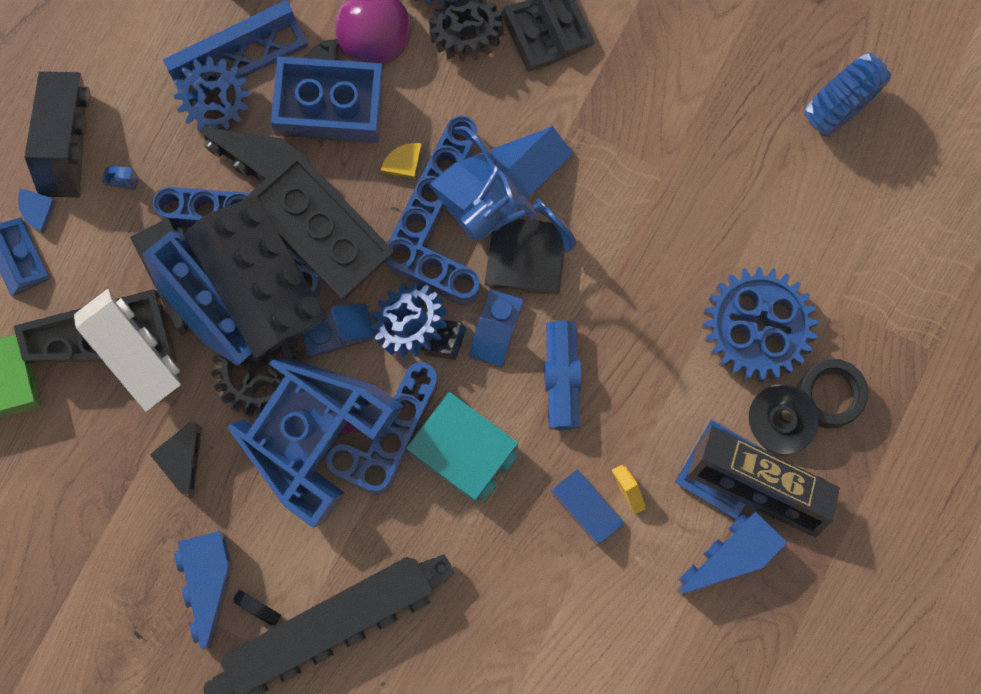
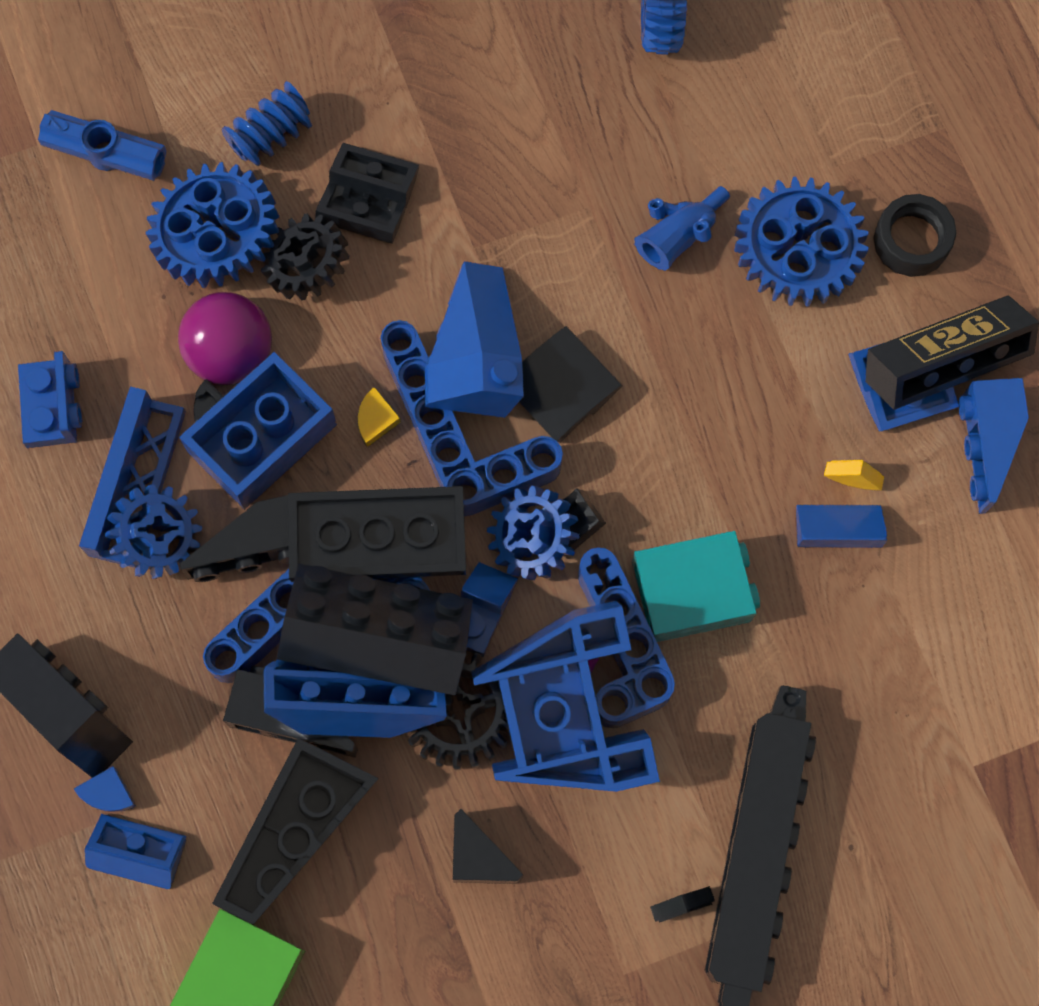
camera: 50 degrees left, 5 degrees down
white wedge [74,288,181,412] -> none
blue tile [102,166,139,190] -> none
blue slope [174,531,233,649] -> none
blue plant [452,126,576,252] -> none
blue slope [469,289,523,367] -> none
blue piece [544,320,581,430] -> none
black dish [749,384,819,454] -> none
none -> blue piece [634,186,730,271]

